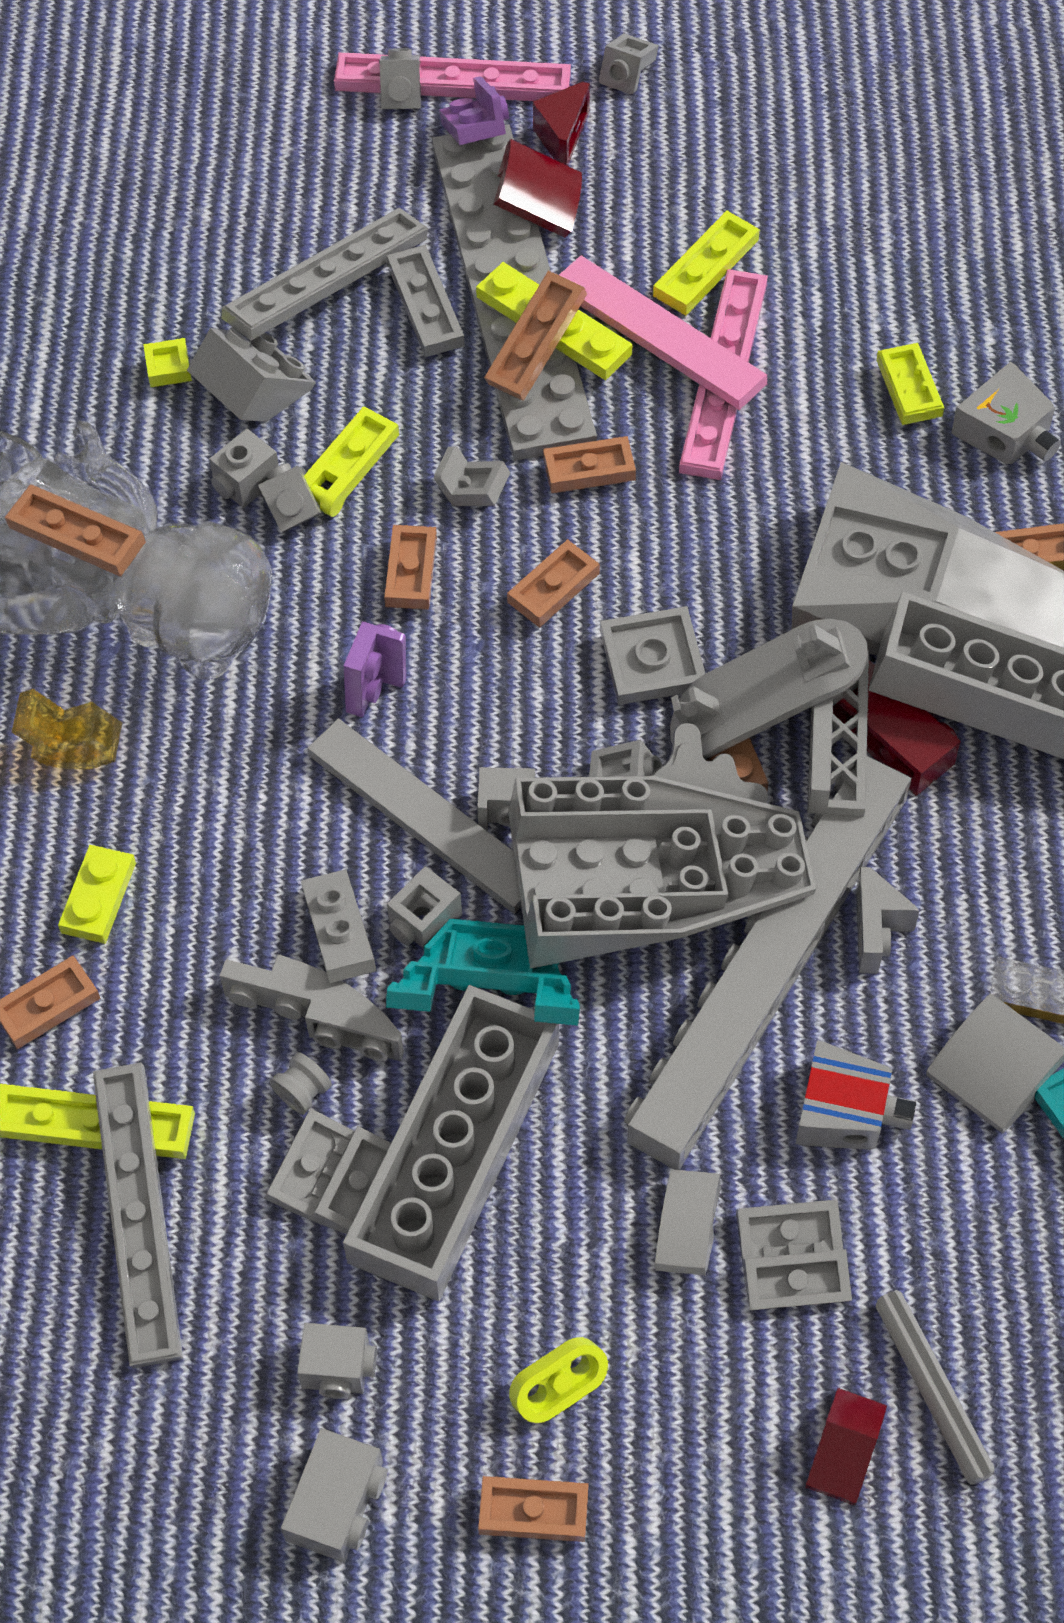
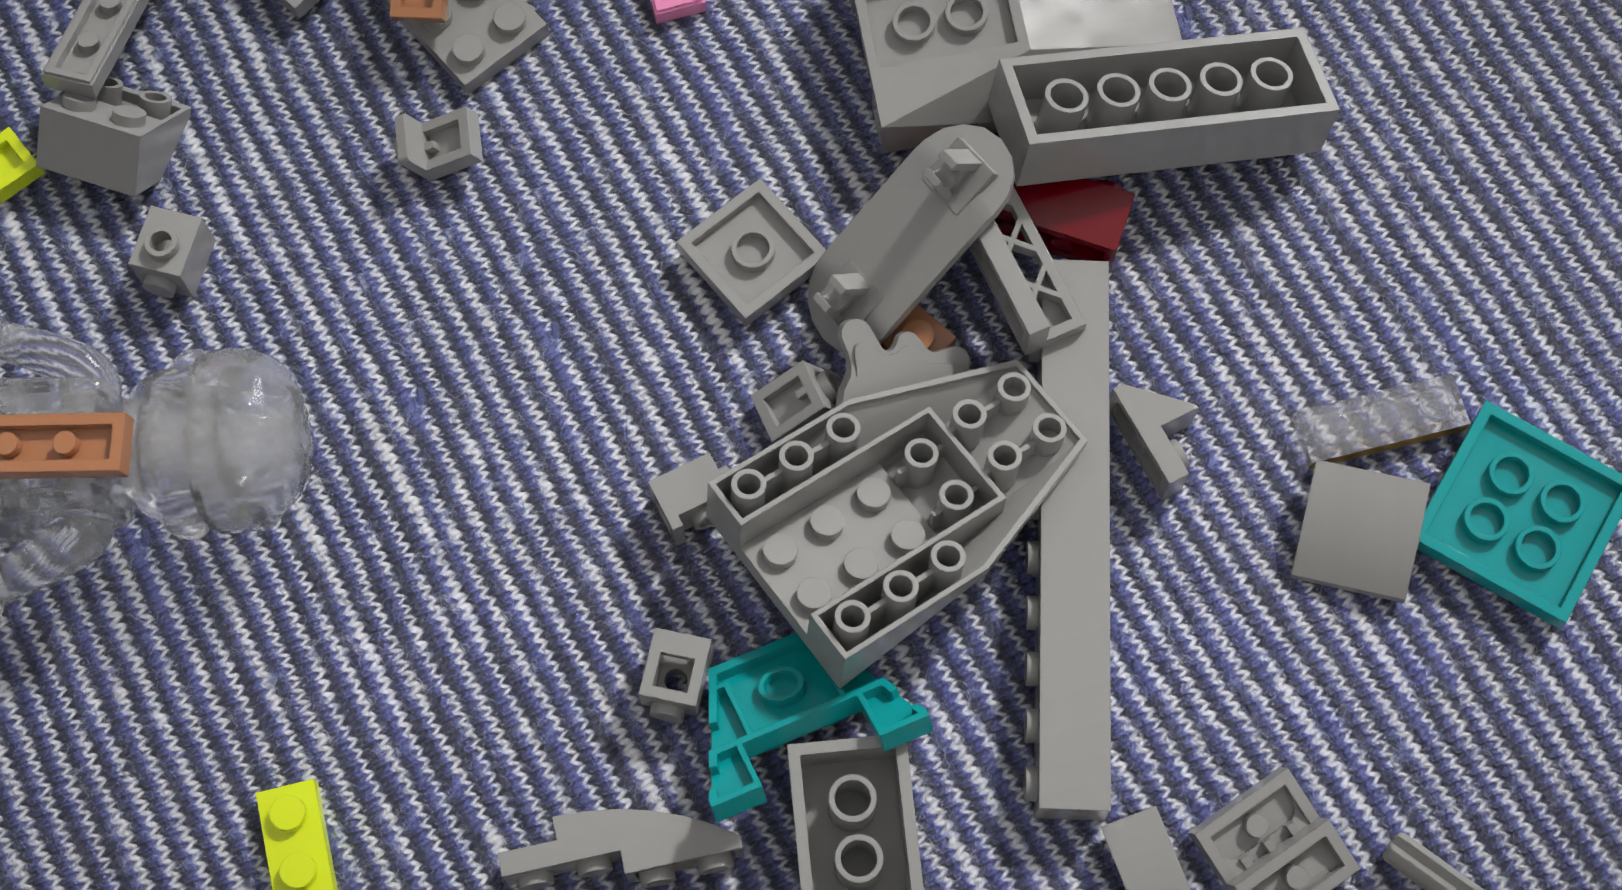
camera: 30 degrees left, 10 degrees up
clear yellow brick [12,689,122,770] -> none
light grey bracket [258,463,322,533] -> none
light grey plate [301,869,377,983] -> none
neon yellow plate [304,406,399,517] -> none
light grey tile [307,718,522,914] -> none
medium lavender bracket [344,621,406,717] -> none
nougat plate [384,525,437,610] -> none
nougat plate [507,539,600,628] -> none
nougat plate [543,436,636,493] -> none
torso [795,1041,916,1150] -> none

